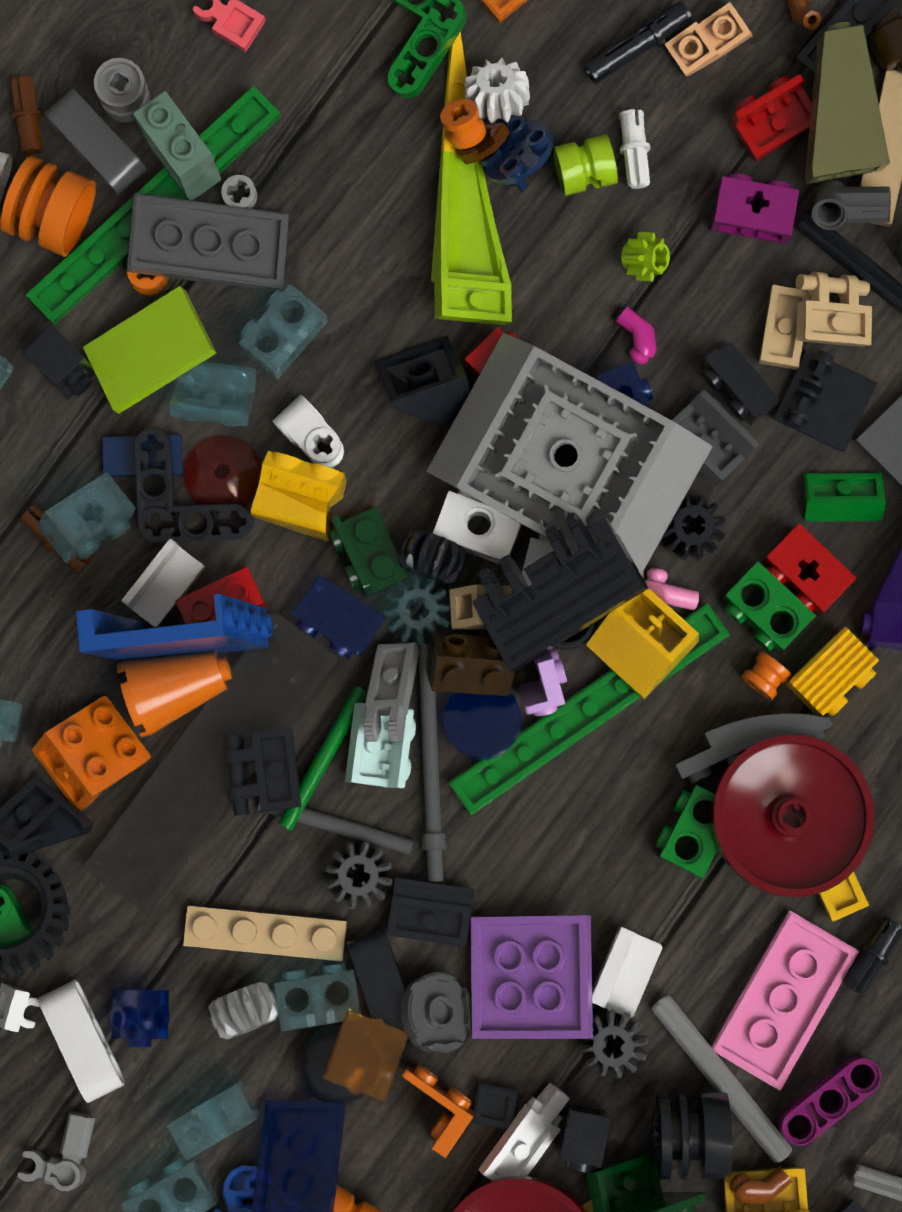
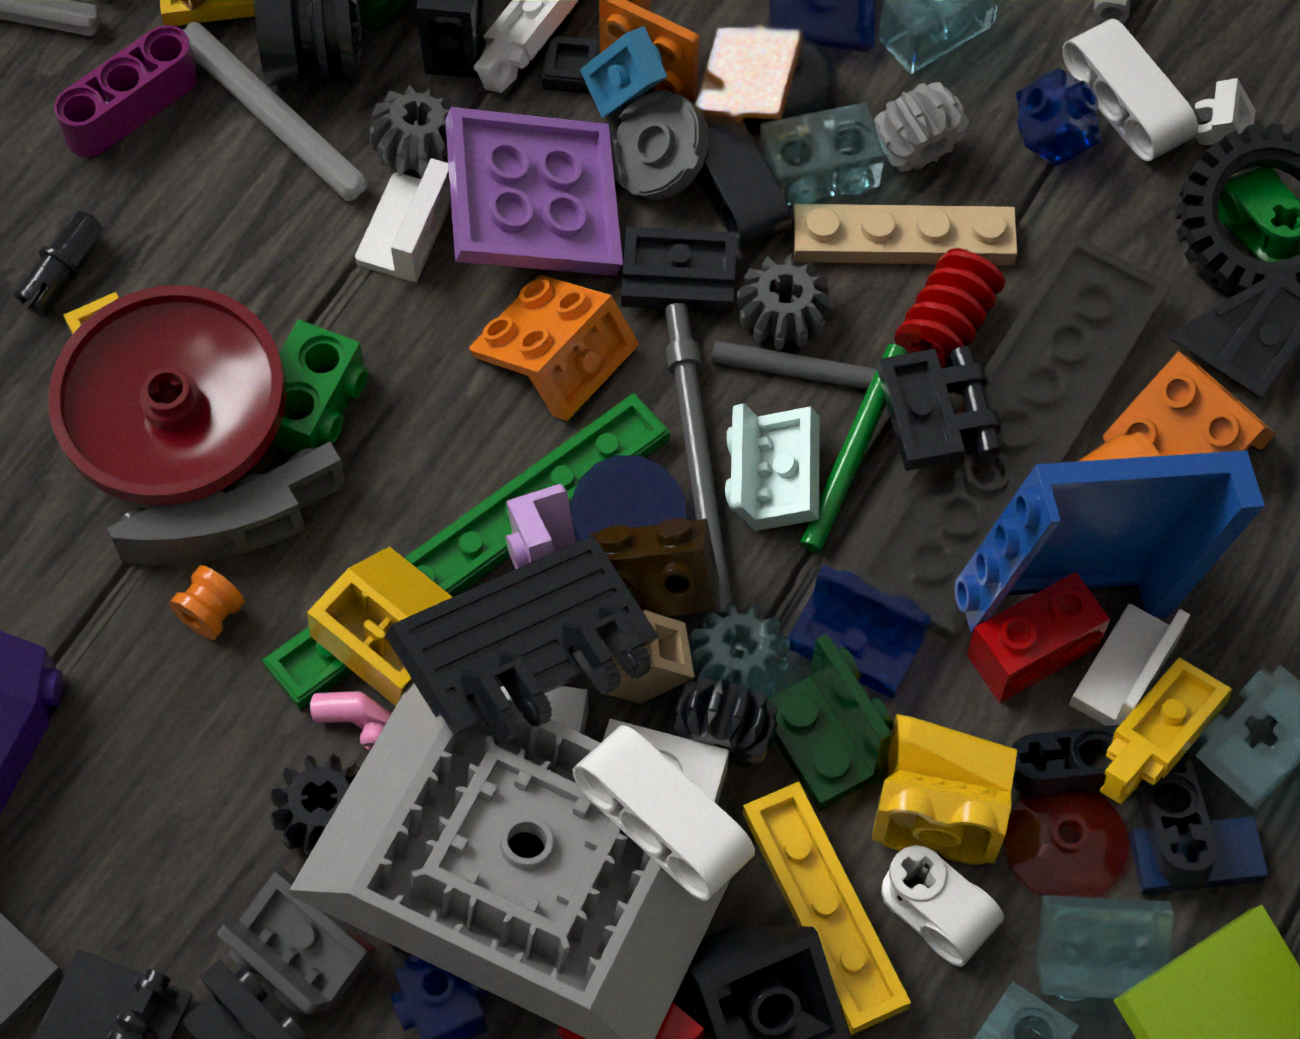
camera: 175 degrees right, 20 degrees down
light grey hinge [364,643,420,742] -> none
bright pink tile [711,910,859,1091] -> none
green brick [721,561,816,653] -> none
red brick [762,523,857,616] -> none
yellow brick [785,627,879,717] -> none
green slope [803,473,886,522] -> none
none -> orange bracket [469,275,640,421]
none -> white beam [572,725,755,901]
none -> dark azure plate [580,26,667,118]
none -> yellow plate [742,781,911,1035]
none -> red piece [894,248,1006,369]
none -> yellow hinge [1100,658,1232,805]

